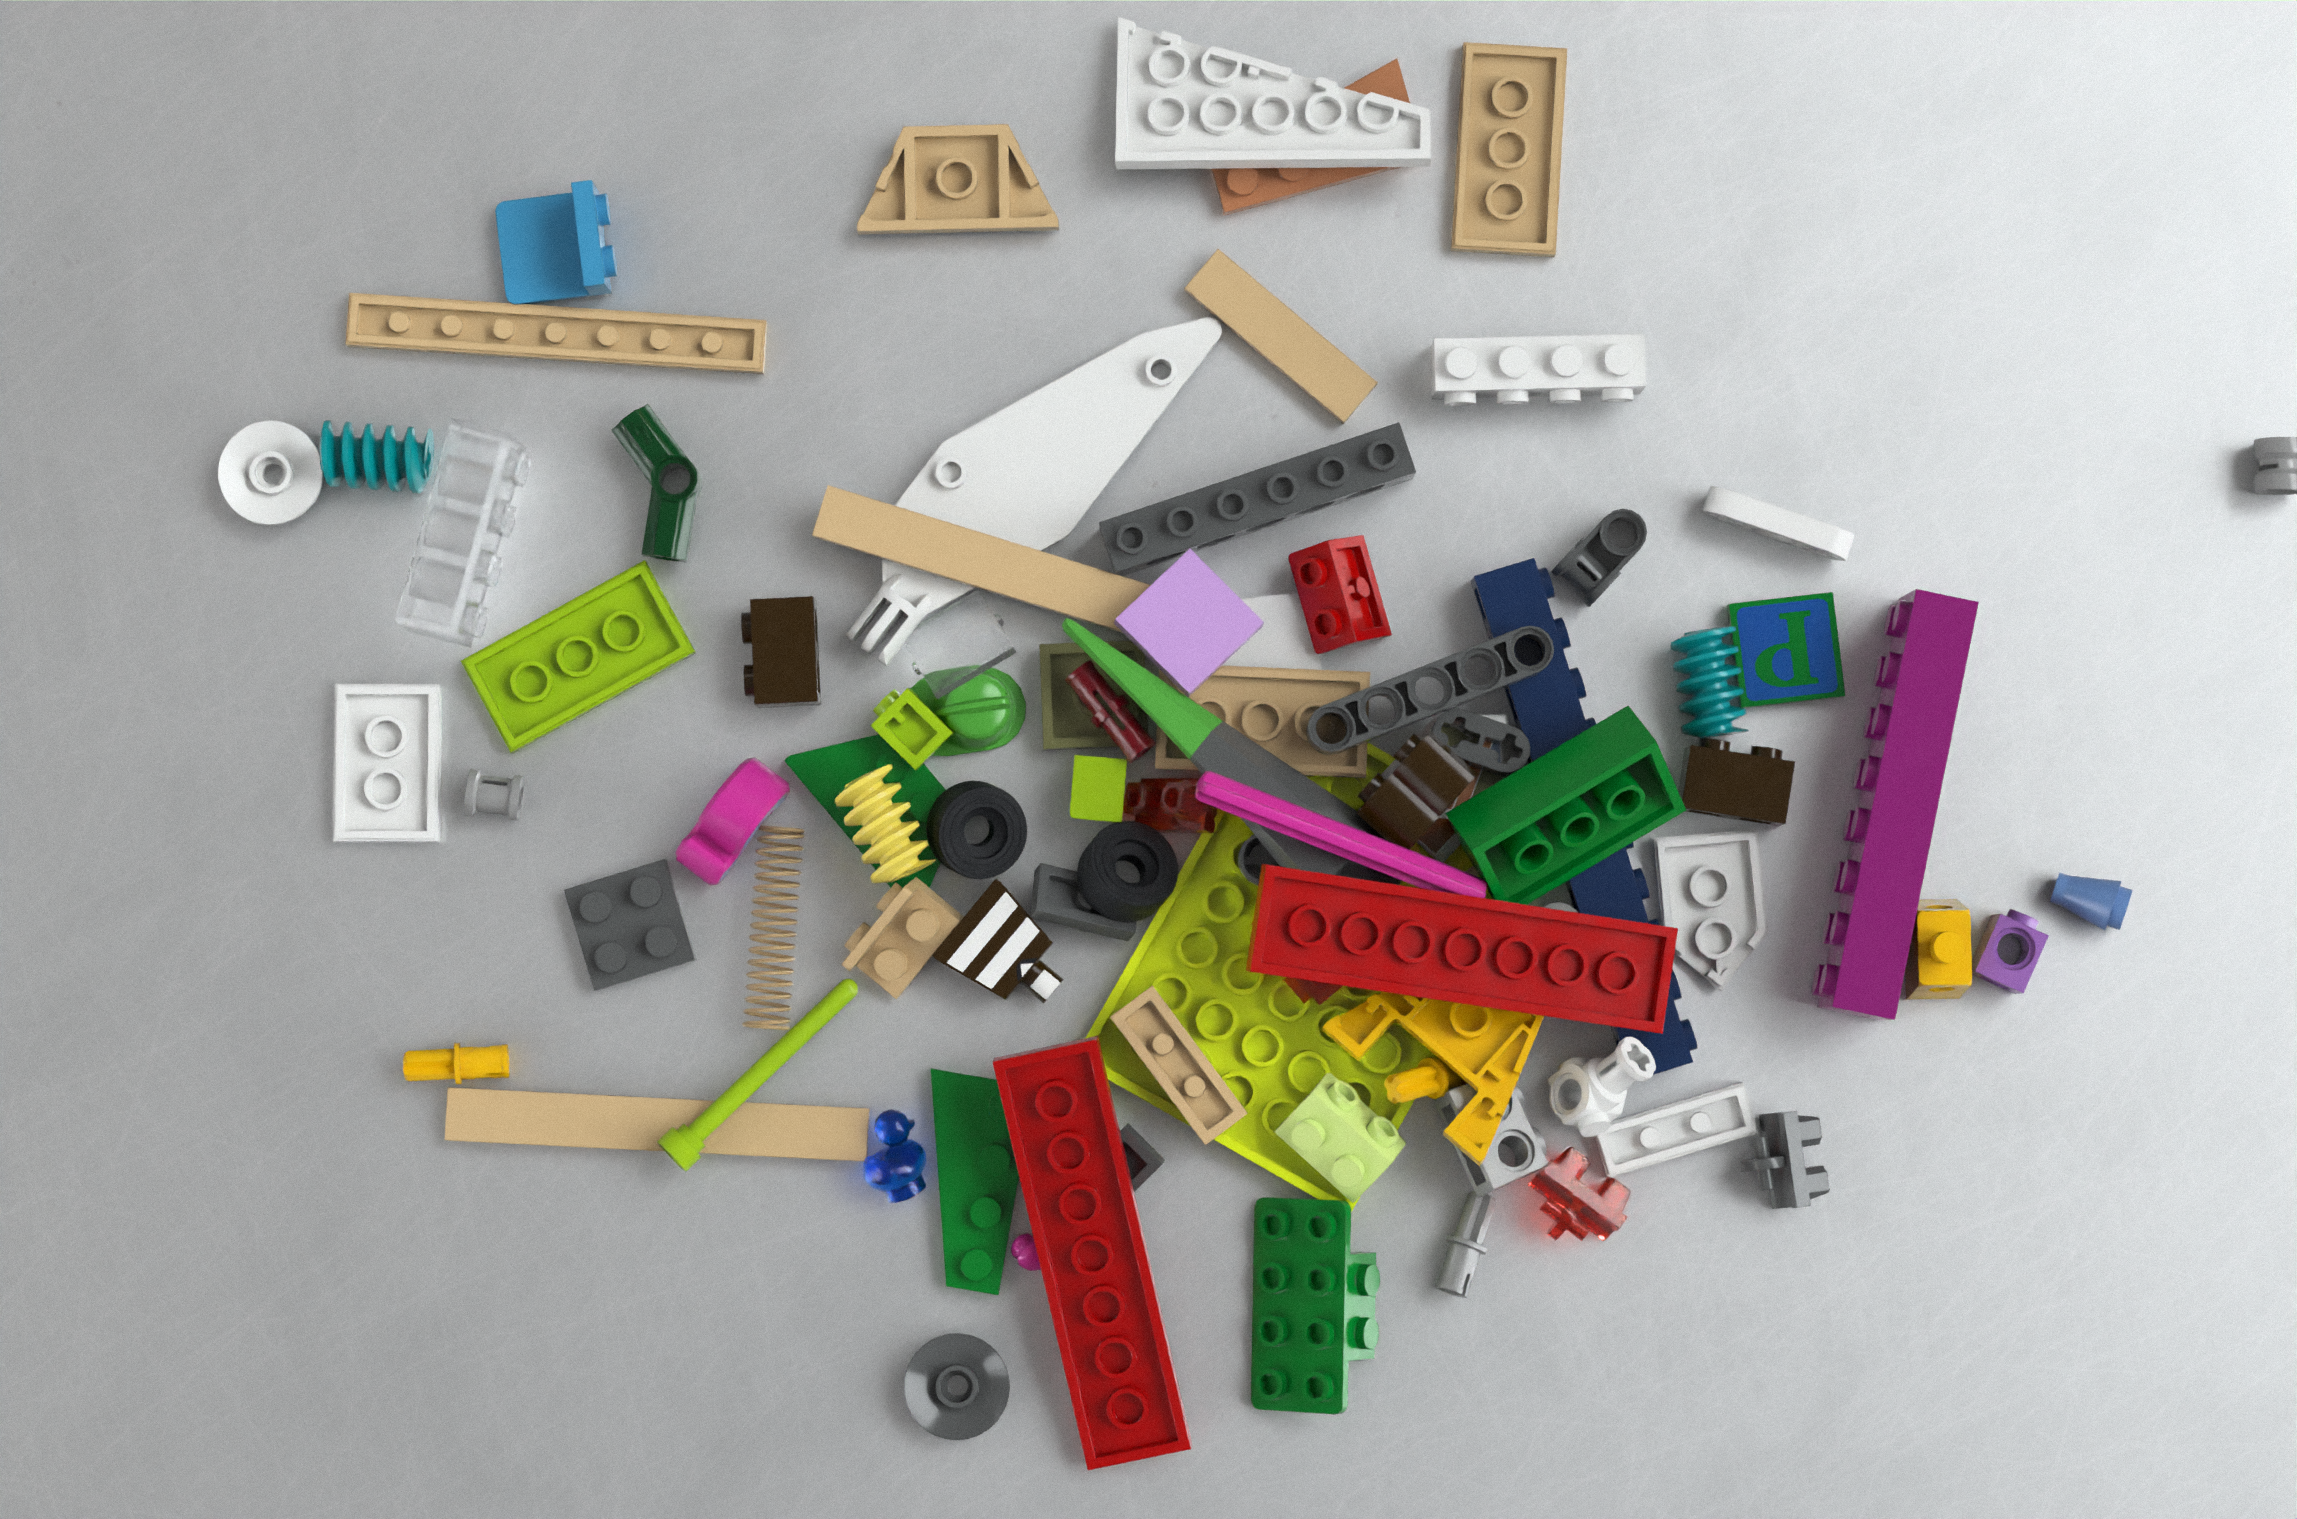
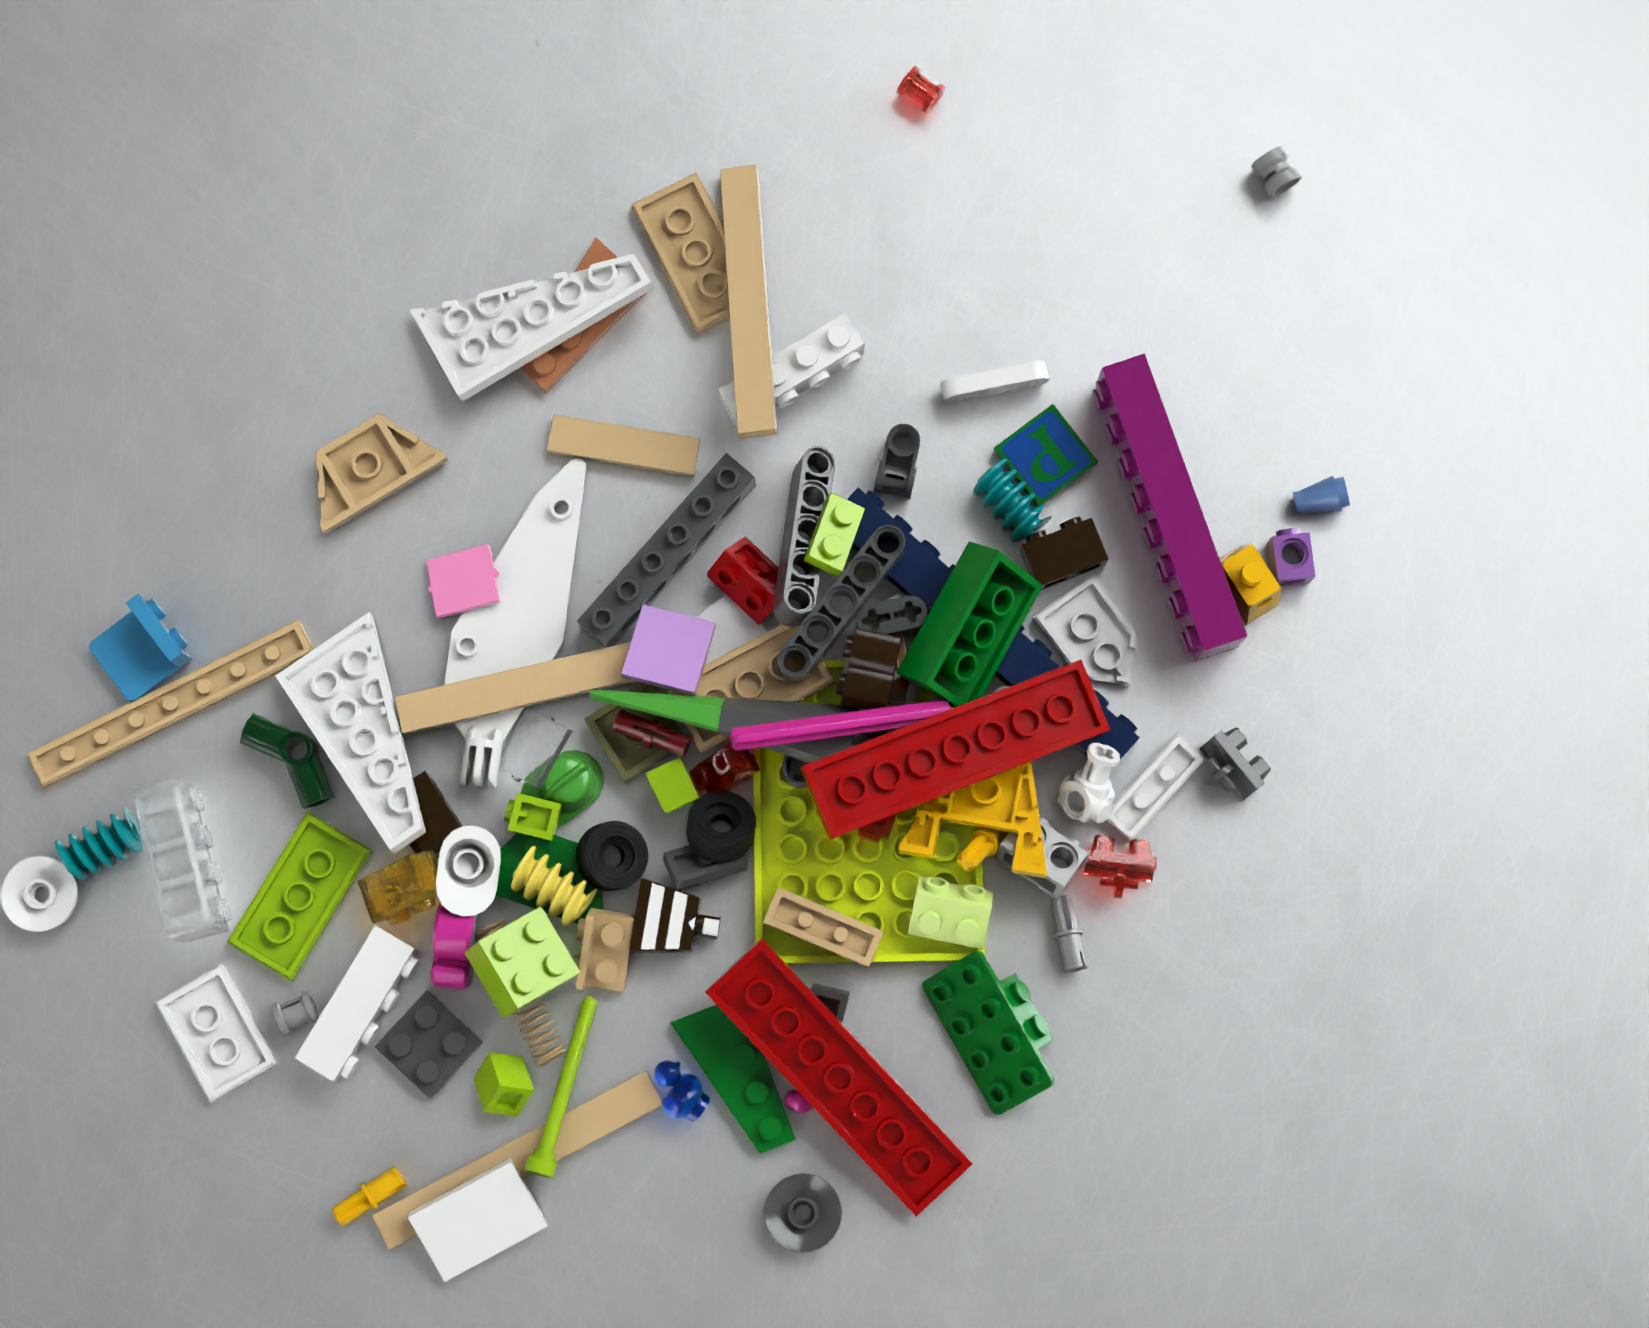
camera: 25 degrees left, 5 degrees down
none -> white wing [276,612,426,854]
none -> white brick [294,925,420,1082]
none -> clear yellow brick [357,850,438,926]
none -> white tile [408,1158,548,1282]
none -> bright pink piece [426,544,500,619]
none -> white piece [436,826,501,917]
none -> brick [465,906,580,1019]
none -> lime panel [474,1052,534,1116]
none -> tan tile [720,164,777,439]
none -> dark grey beam [773,446,835,627]
none -> plate [804,492,865,577]
none -> clear red bush [897,66,946,114]

